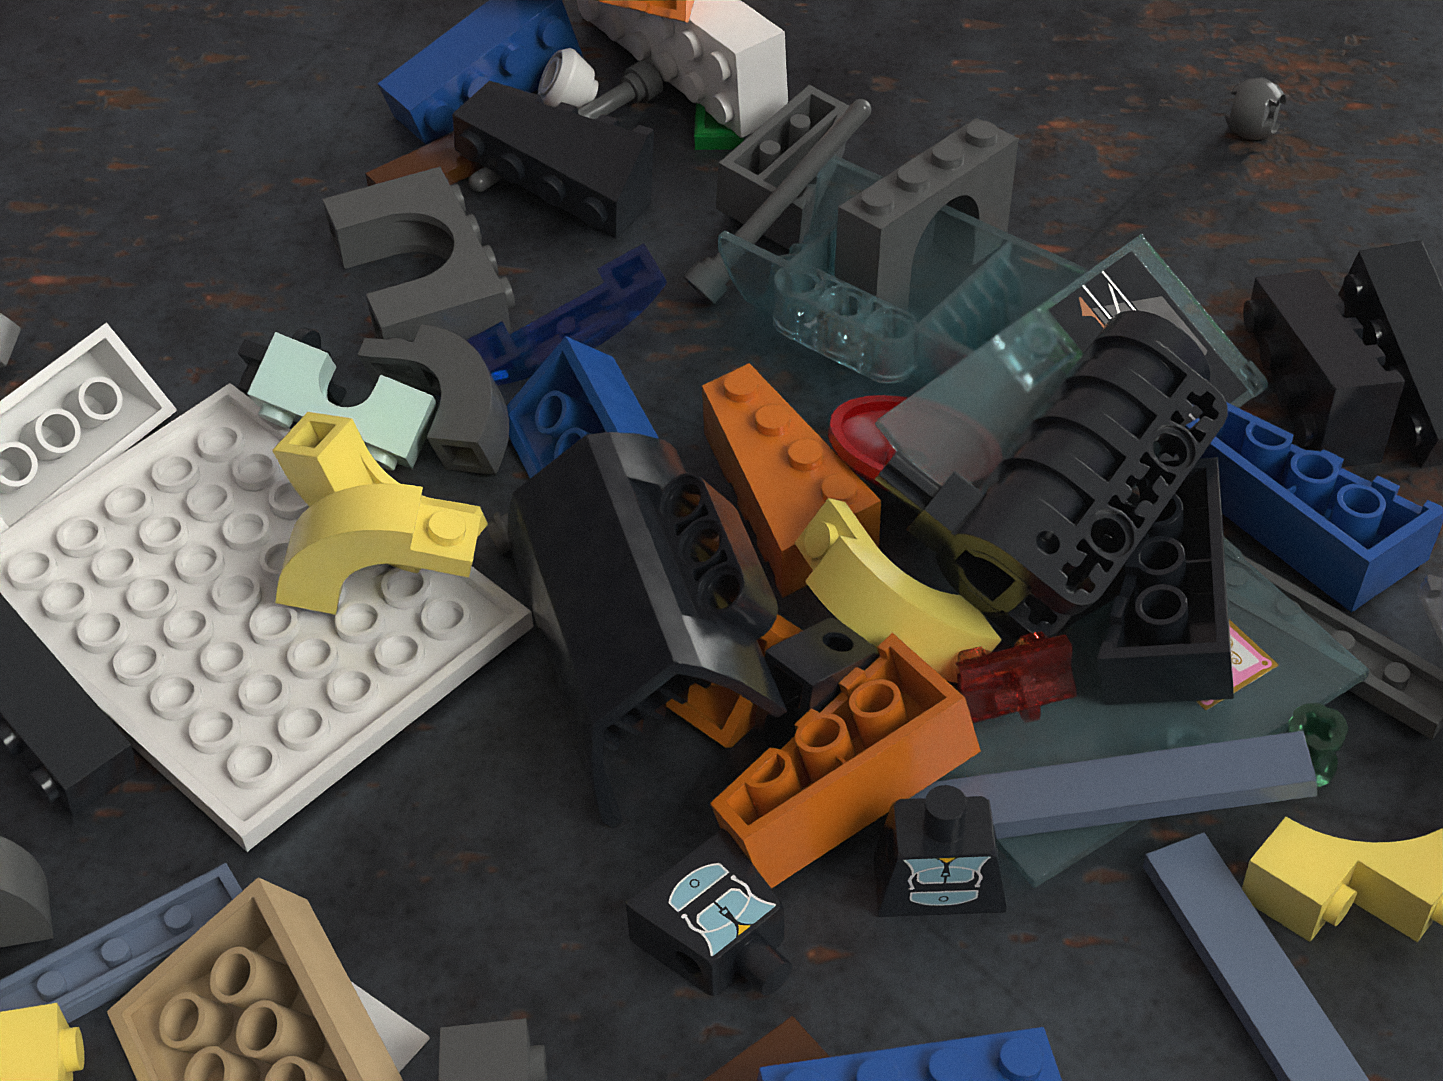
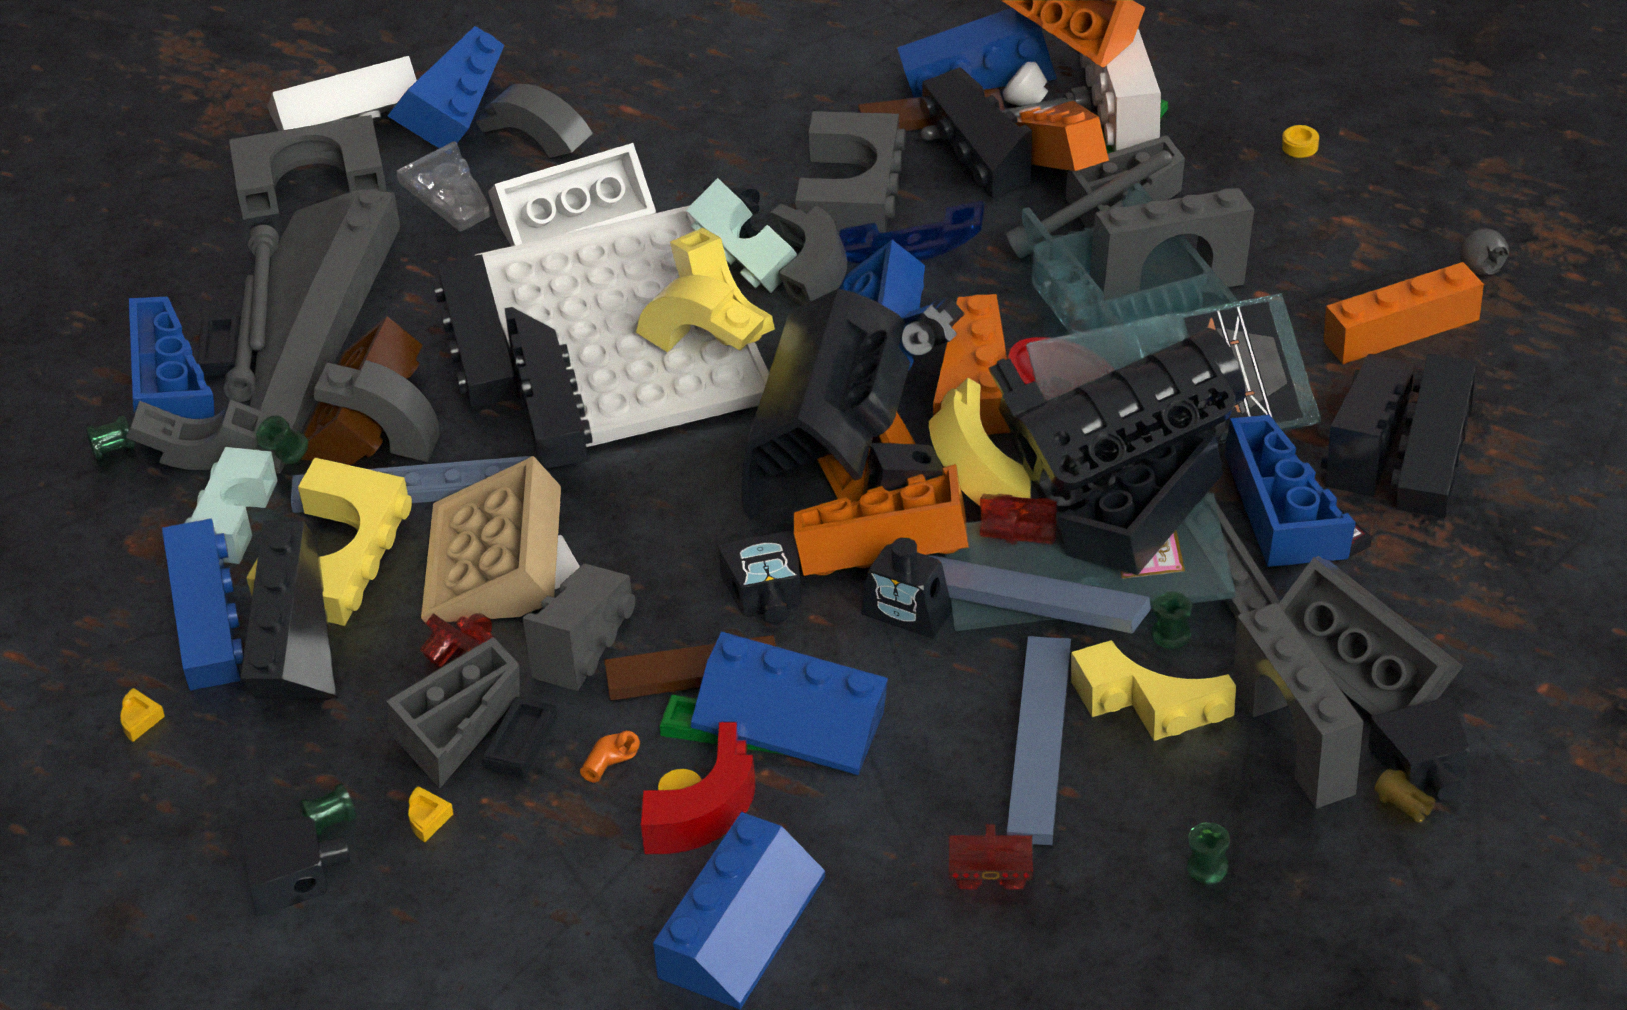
camera: 30 degrees right, 5 degrees down
none -> black wedge [504,307,593,469]
none -> black hips [900,297,965,356]
none -> orange wedge [1015,100,1109,171]
none -> yellow tile [1282,125,1319,158]
none -> orange wedge [1323,262,1484,364]

